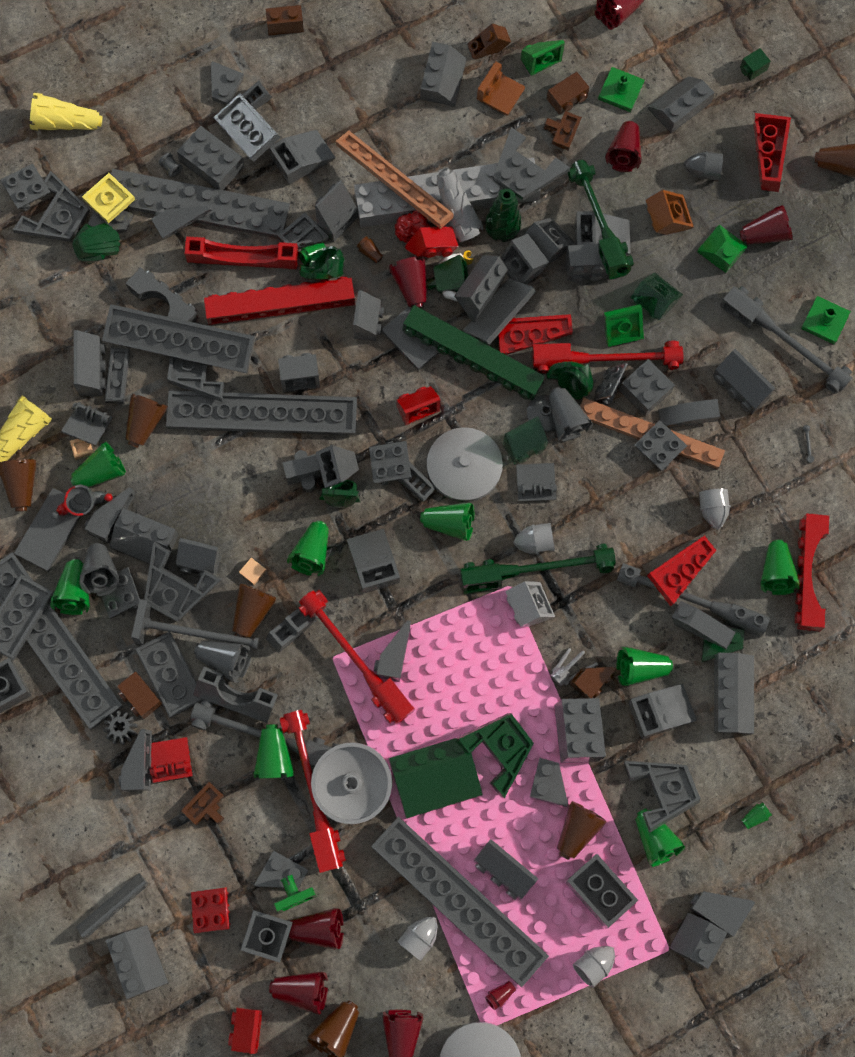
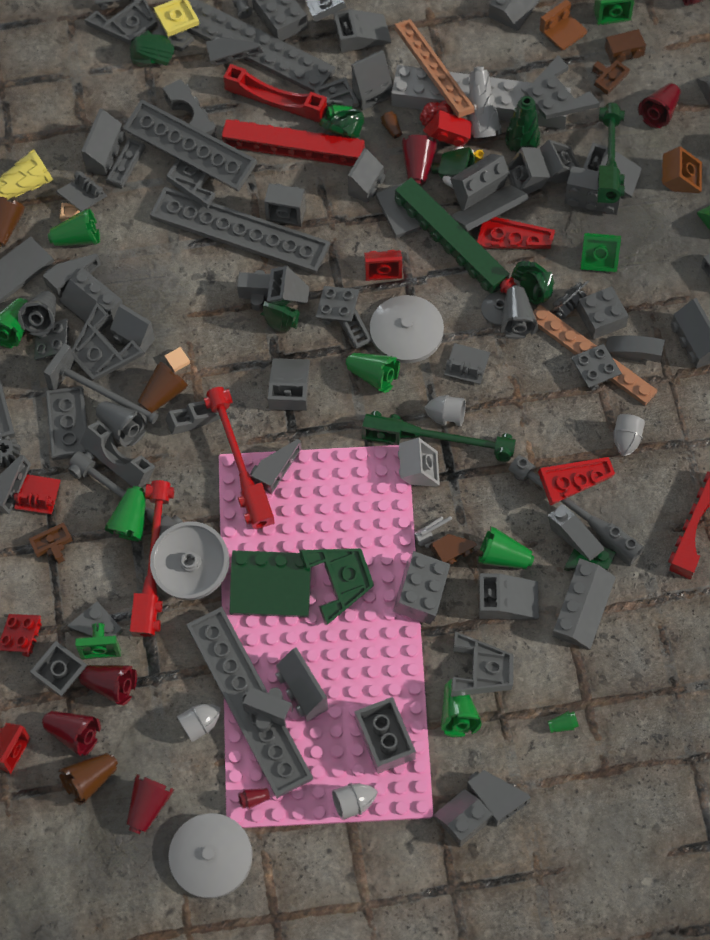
camera: 25 degrees right, 10 degrees down
dark grey piece [51,485,113,519] -> none
reddish brown brick [117,671,162,719] -> none
reddish brown cone [125,393,168,448] -> none
green cone [287,521,329,576] -> none
clear green slope [503,416,548,464] -> none
dark grey wing [530,758,568,807] -> none
red bar [532,341,684,374] -> none
reddish brown cone [557,801,606,860] -> none
green tile [598,67,645,113] -> none
clear green slope [630,273,683,320] -> none
green cone [760,540,800,595] -> none
none -> dark grey piece [243,687,293,732]
none -> red plate [500,277,517,293]

